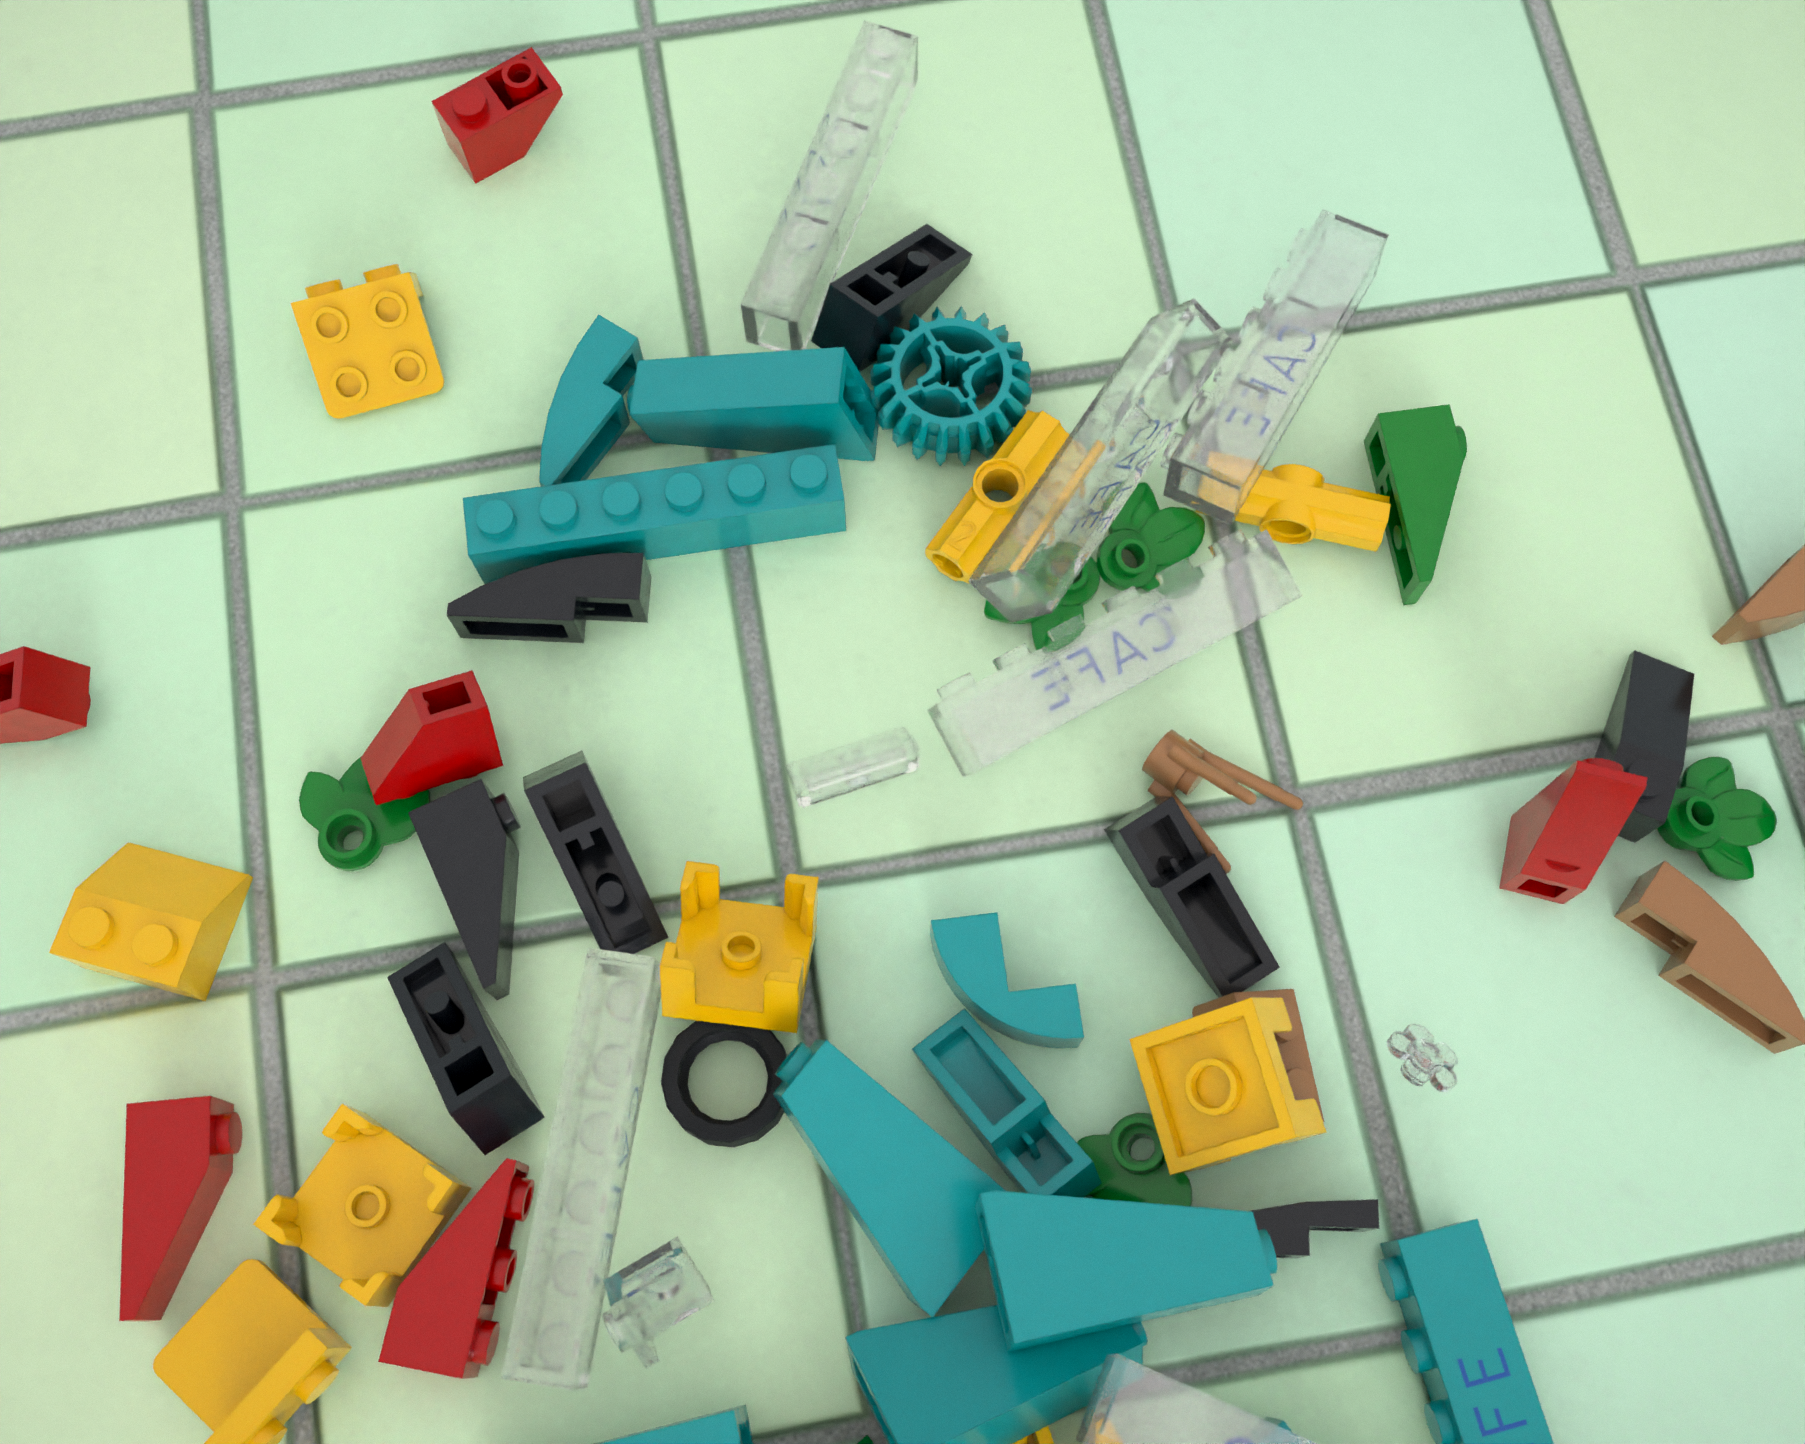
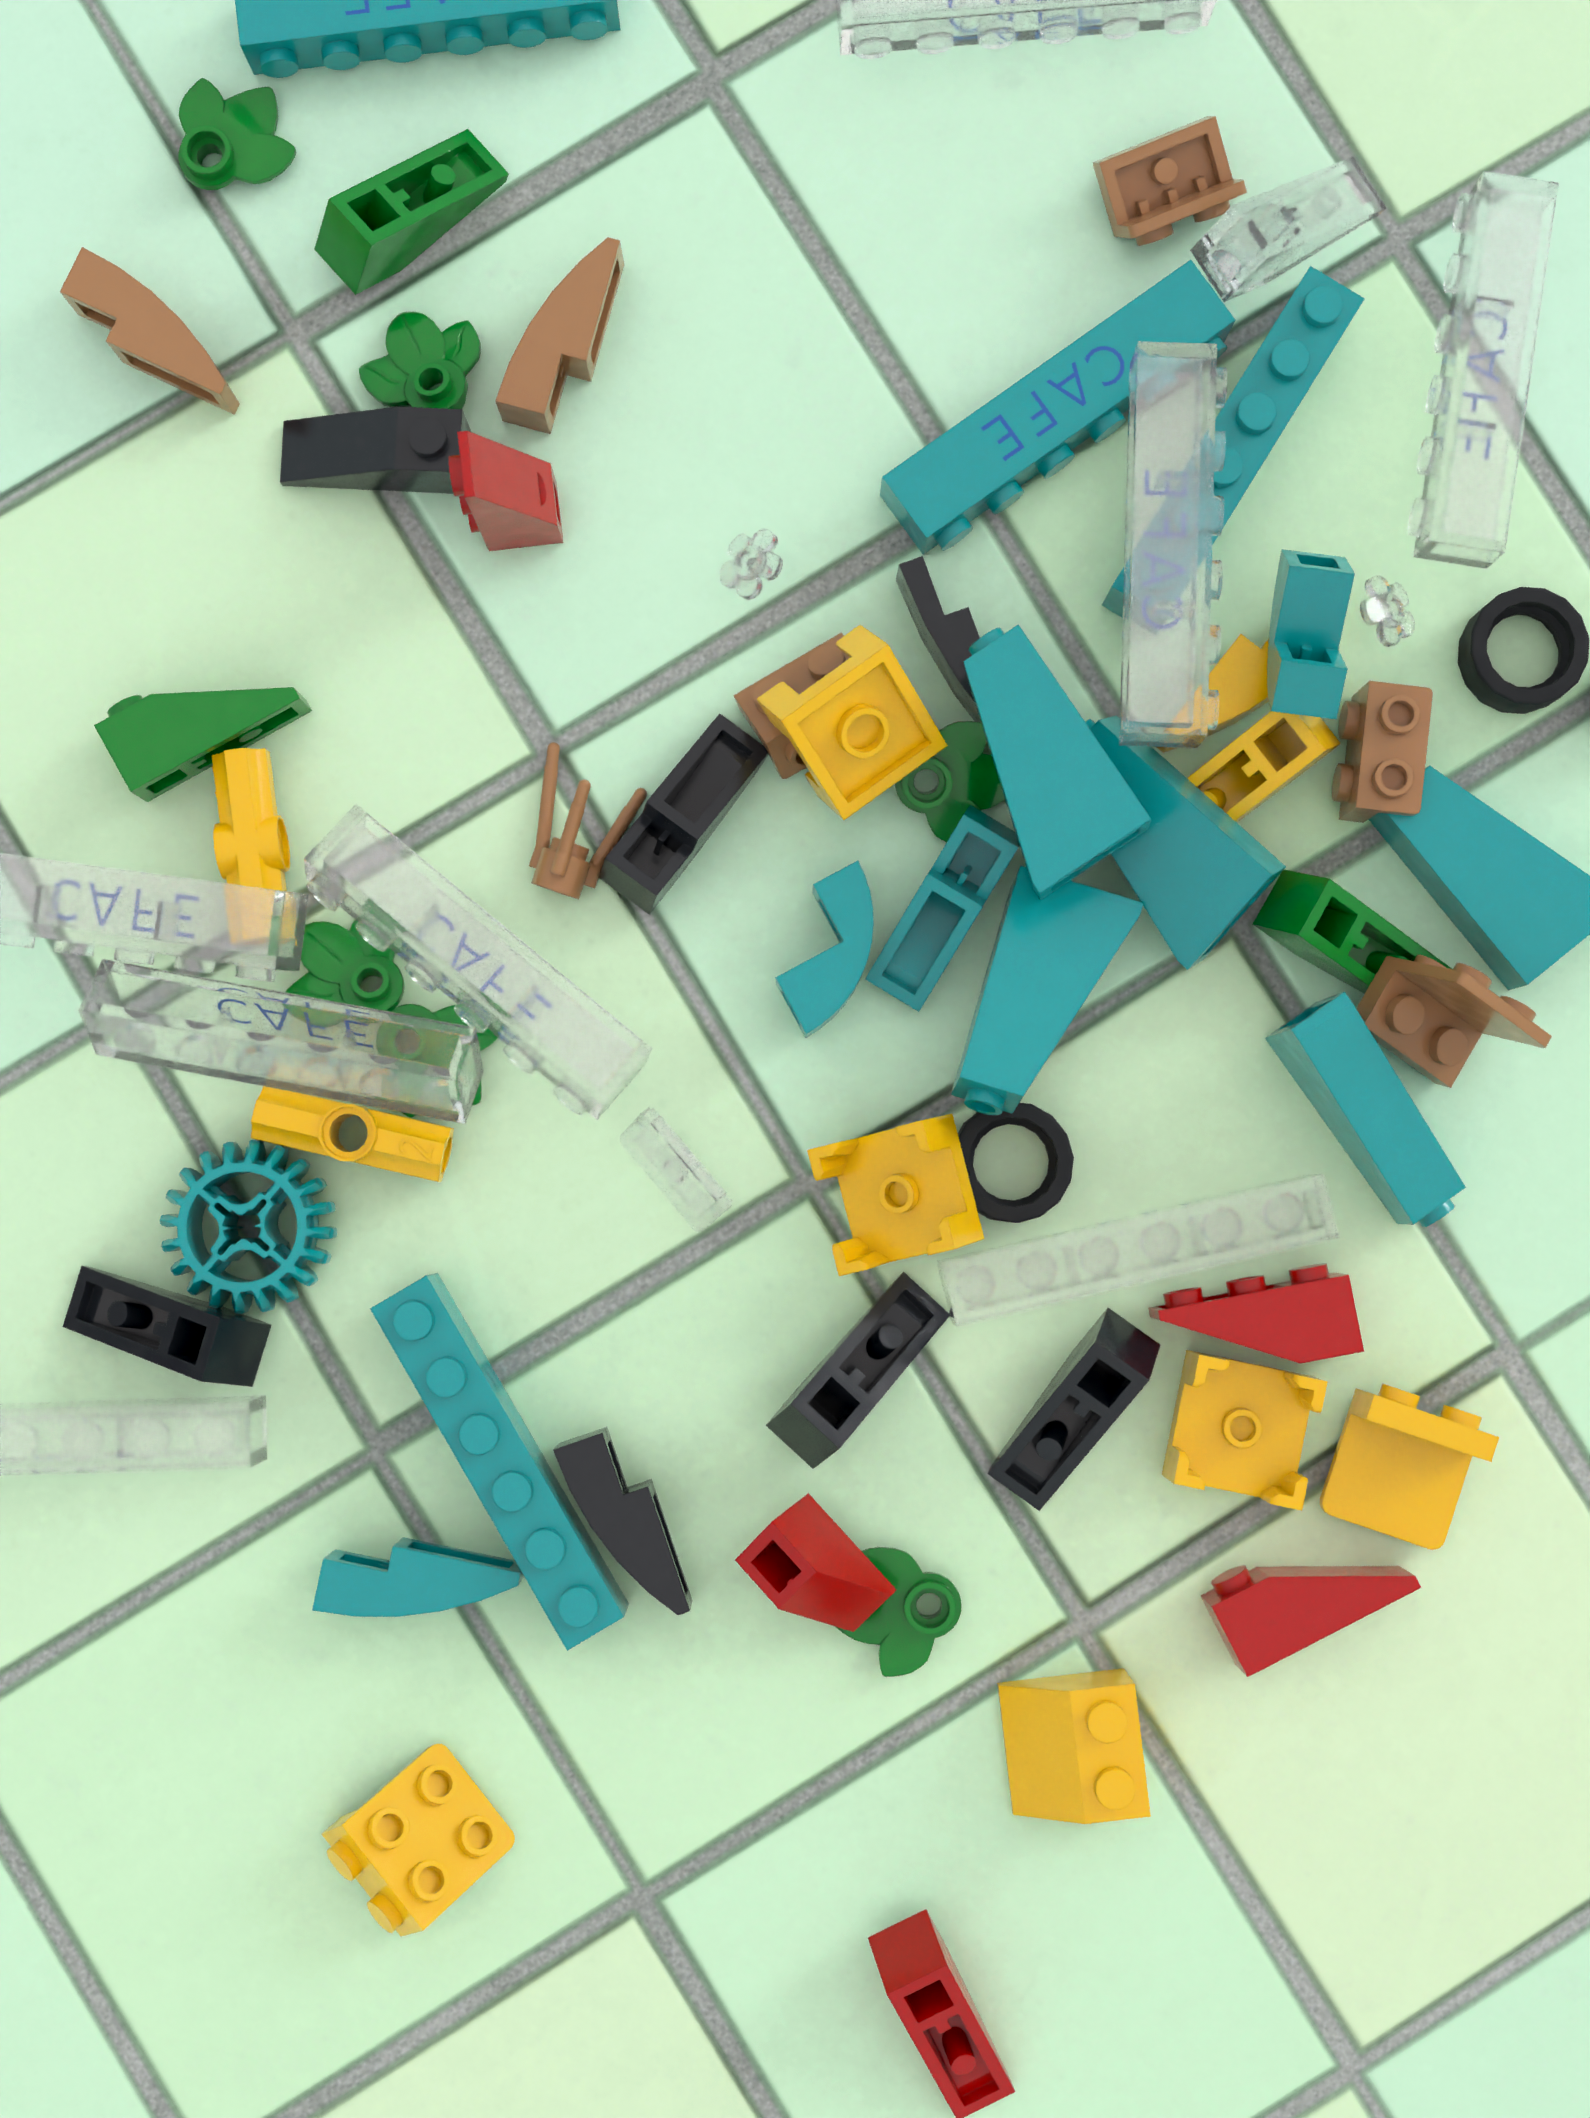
camera: 115 degrees left, 15 degrees up
black slope [408,779,521,1000] -> none
red slope [431,47,563,184] -> none
clear bracket [602,1236,714,1369] -> none
teal slope [627,347,880,461] -> none

